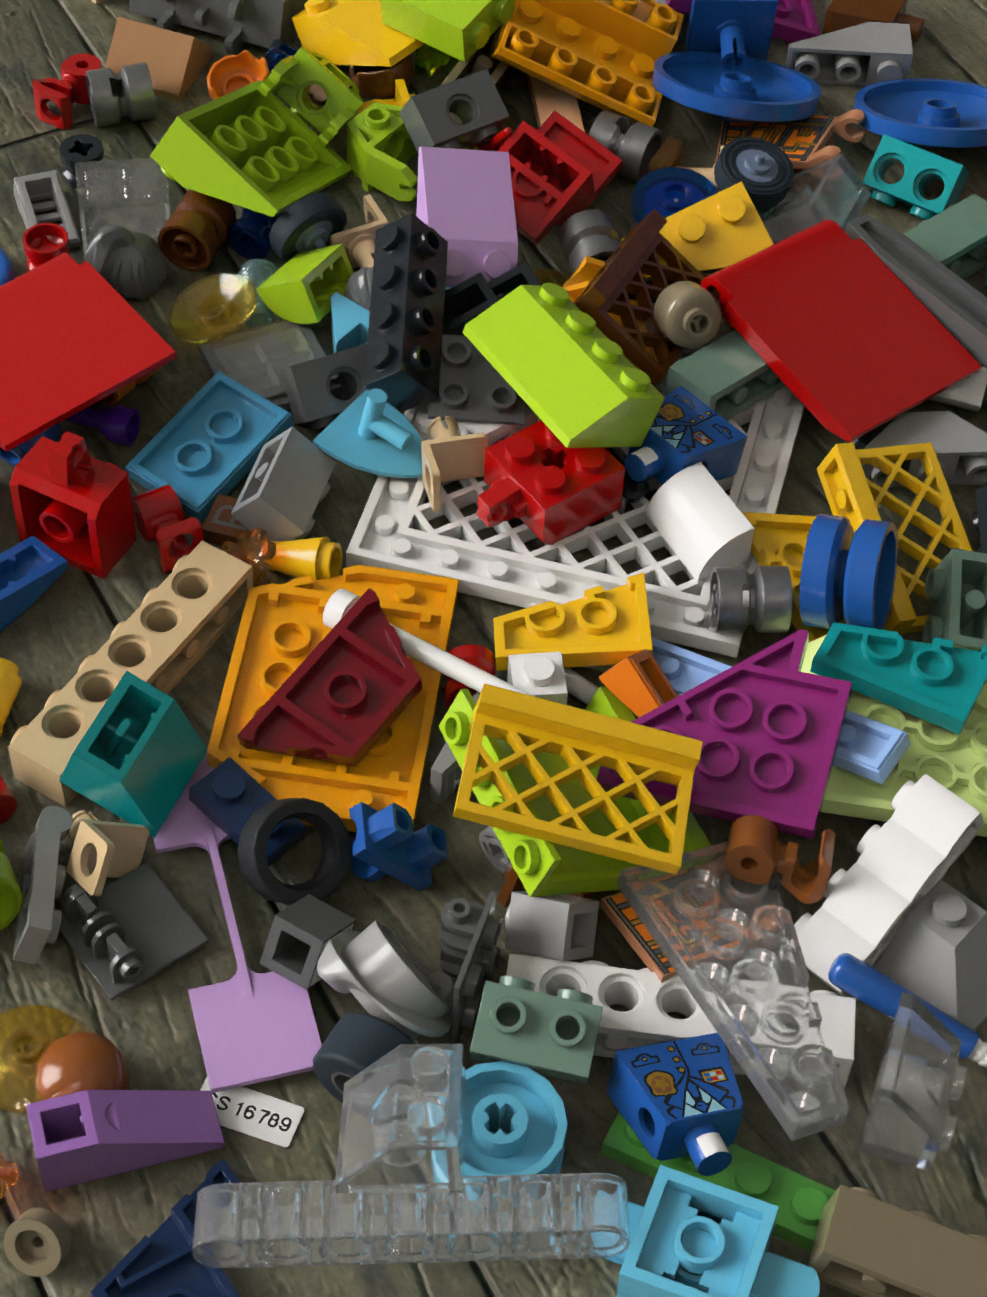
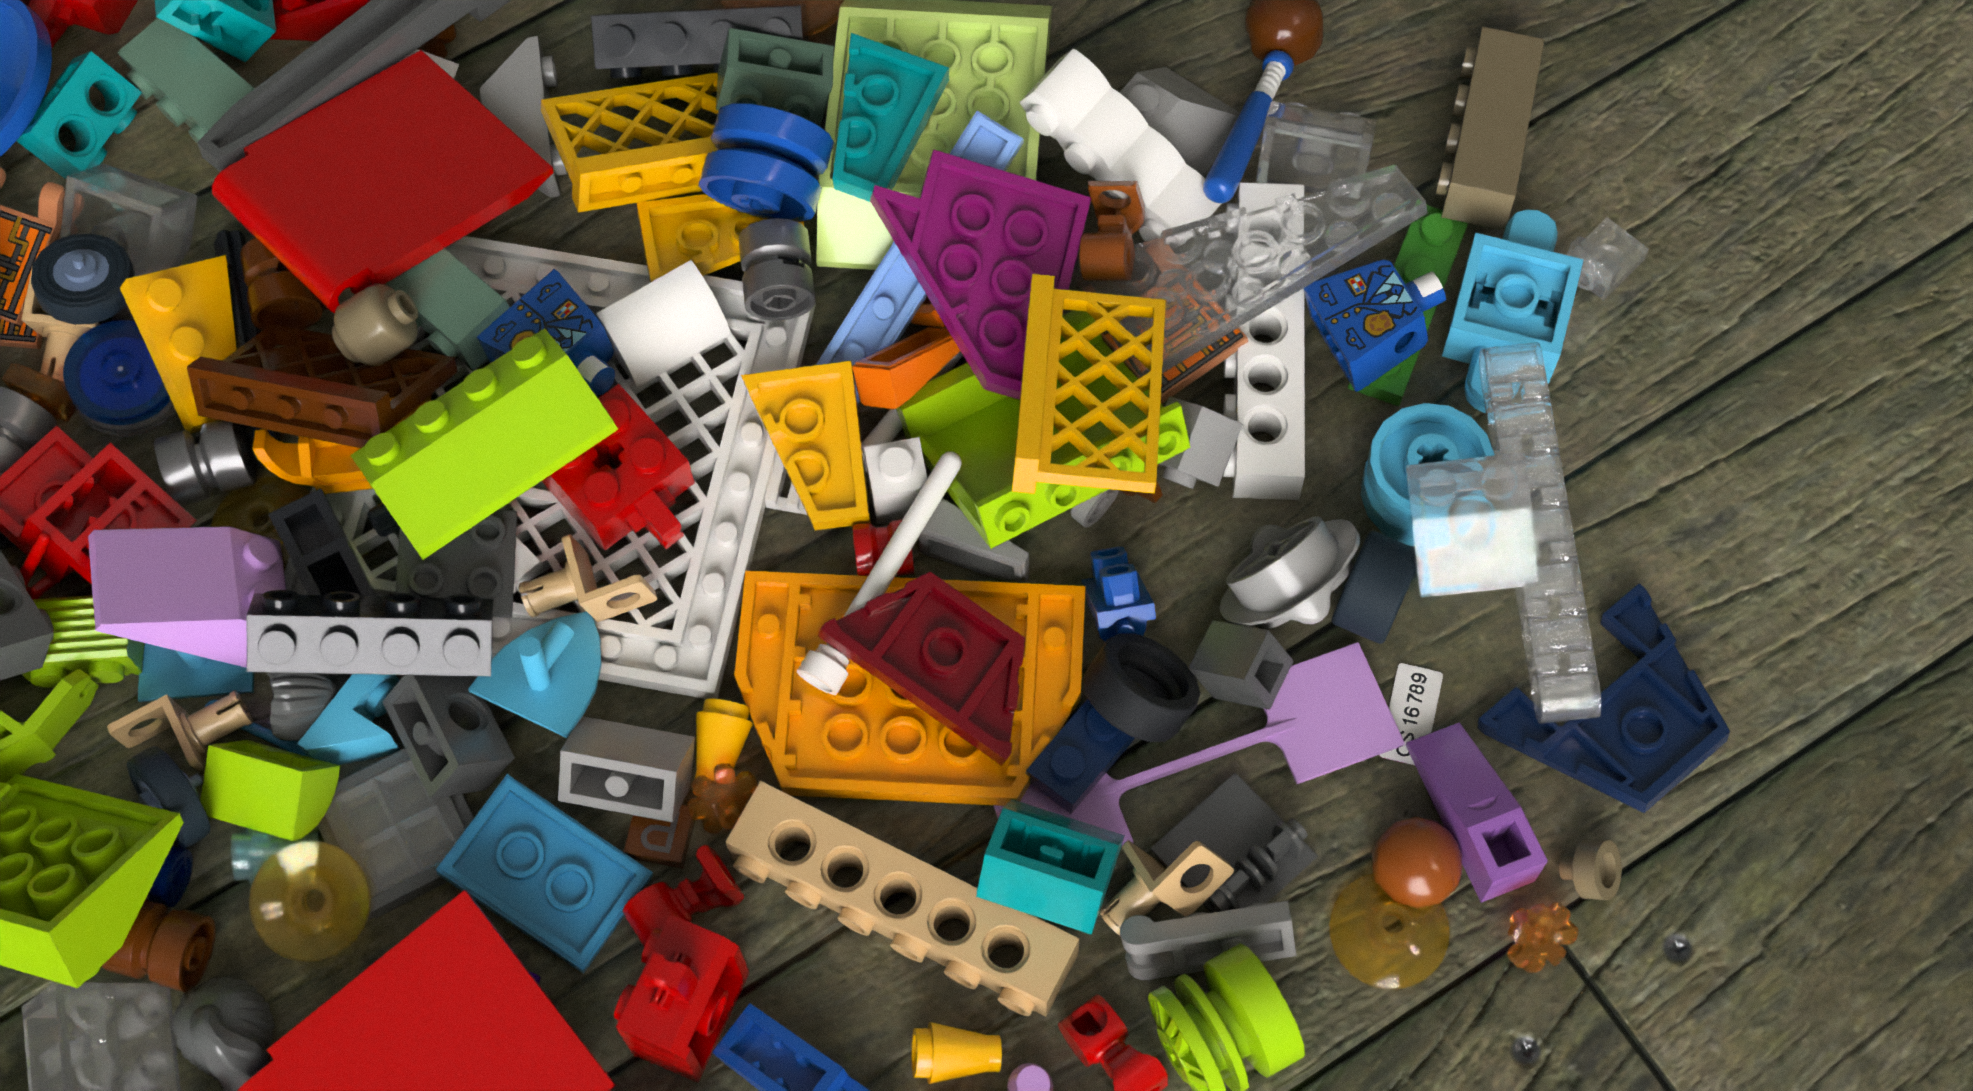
camera: 90 degrees left, 15 degrees up
dark grey hinge [440,891,503,1048] -> none
sand green brick [470,976,603,1086] -> none

